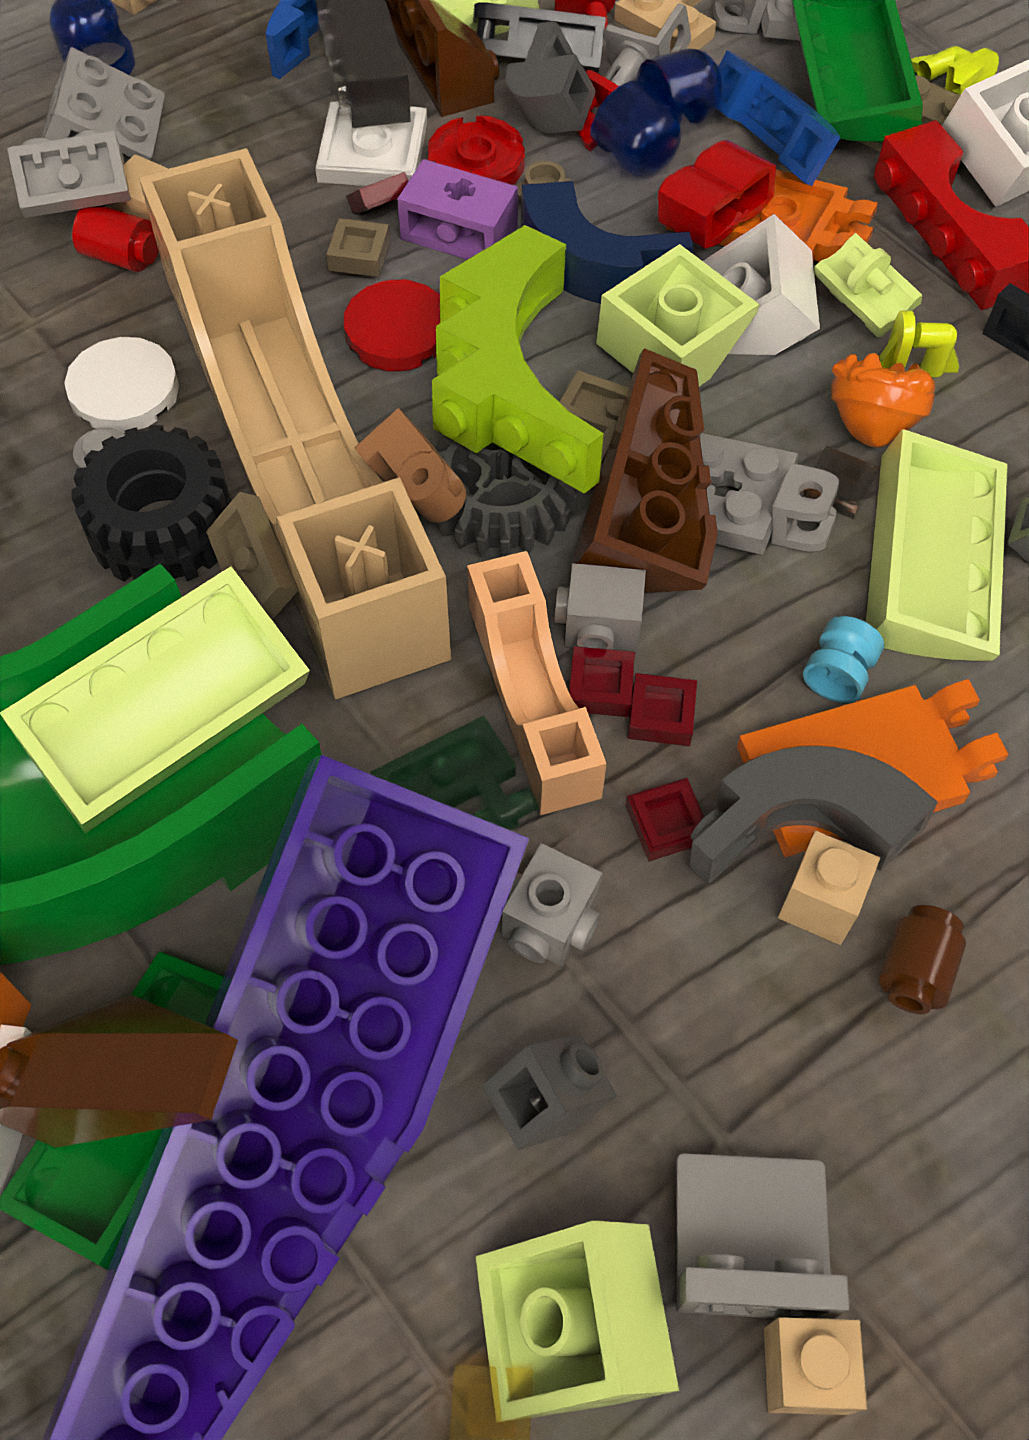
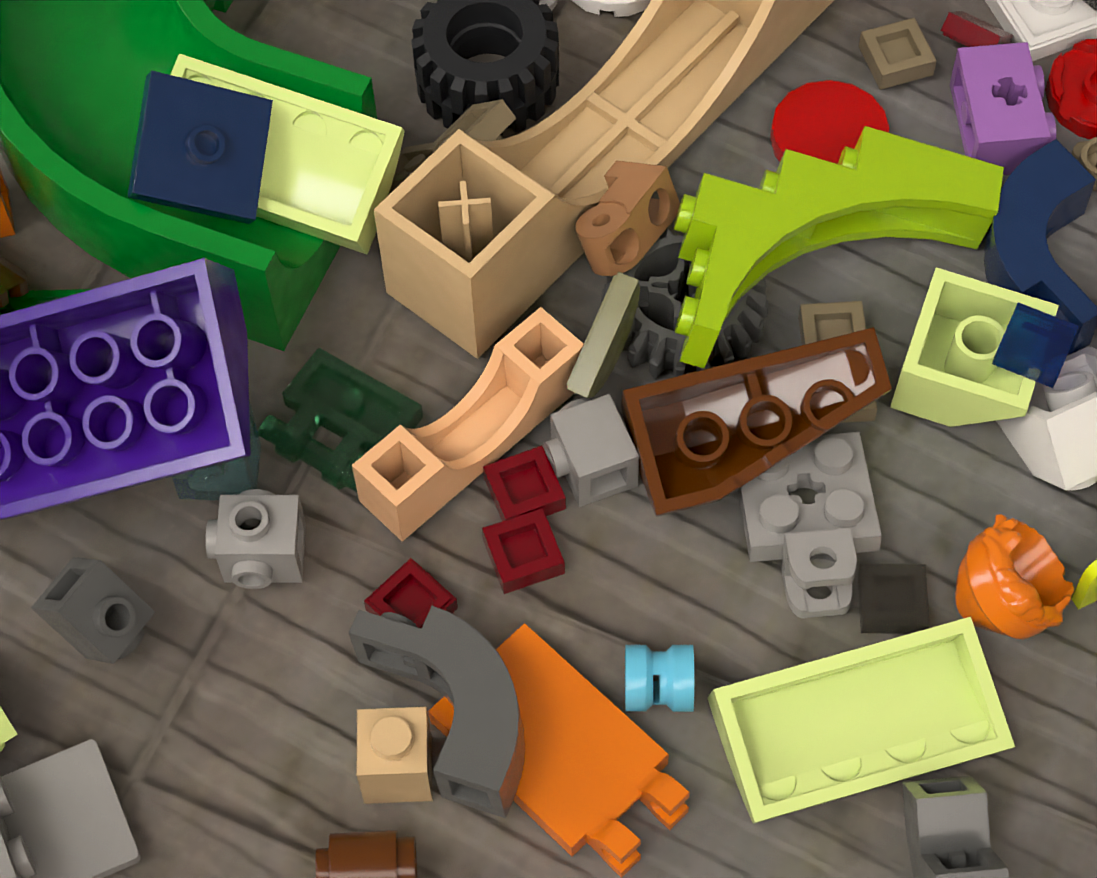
camera: 65 degrees right, 0 degrees up
none -> dark blue plate [127,70,273,224]
none -> tile [566,272,640,398]
none -> clear blue tile [992,302,1079,388]

